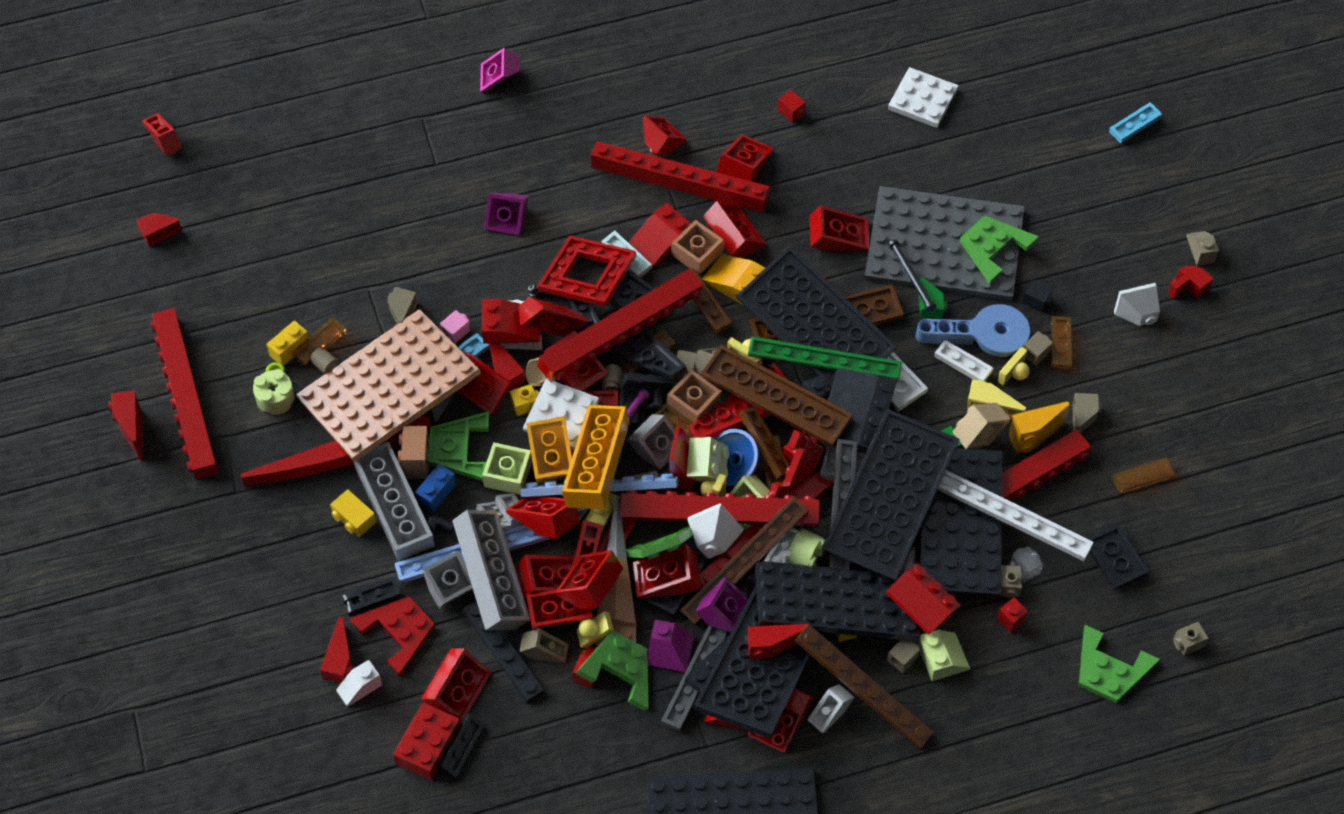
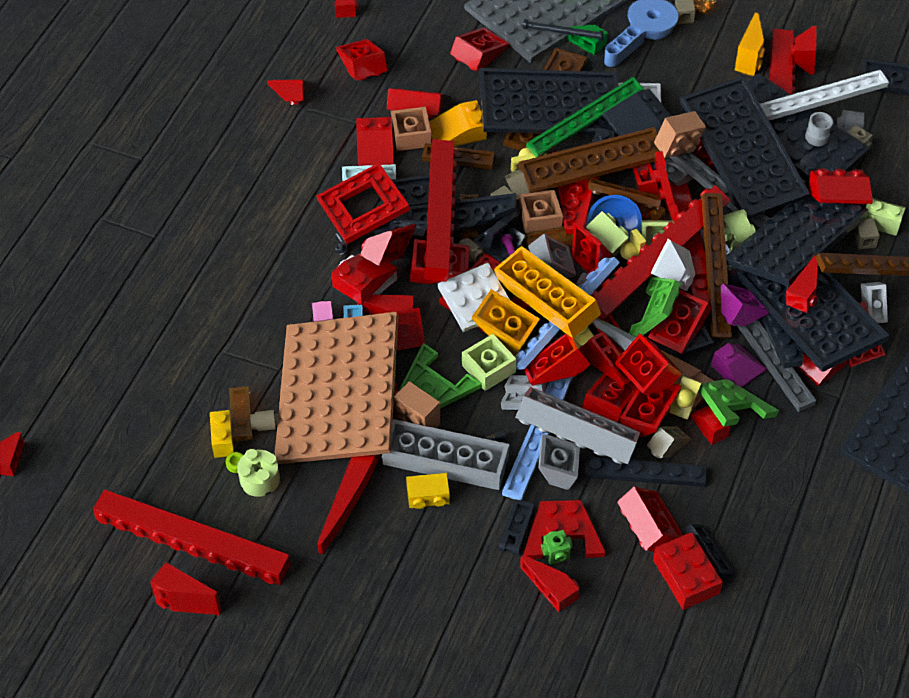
camera: 50 degrees left, 5 degrees down
white slope [336,660,382,707] -> none
dark tan slope [387,287,418,324] -> none
blue brick [415,464,456,513] -> none
dark pink slope [480,48,520,93] -> none
magenta slope [484,193,529,235] -> none
yellow brick [510,384,539,416] -> none
tan hair [526,358,546,386] -> none
red brick [591,141,770,213] -> none
white plate [934,340,993,381] -> none
tan brick [953,402,1010,449] -> none
light yellow slope [966,380,1026,418] -> none
red brick [997,598,1028,634] -> none
light yellow tile [998,347,1030,386] -> none
dark tan slope [1072,393,1102,433] -> none
clear orange plate [1112,457,1175,494] -> none
none -> bright green brick [541,530,573,565]
none -> nougat brick [654,111,706,158]
none -> red slope [791,26,816,75]
none -> light grey wheel [805,112,833,146]

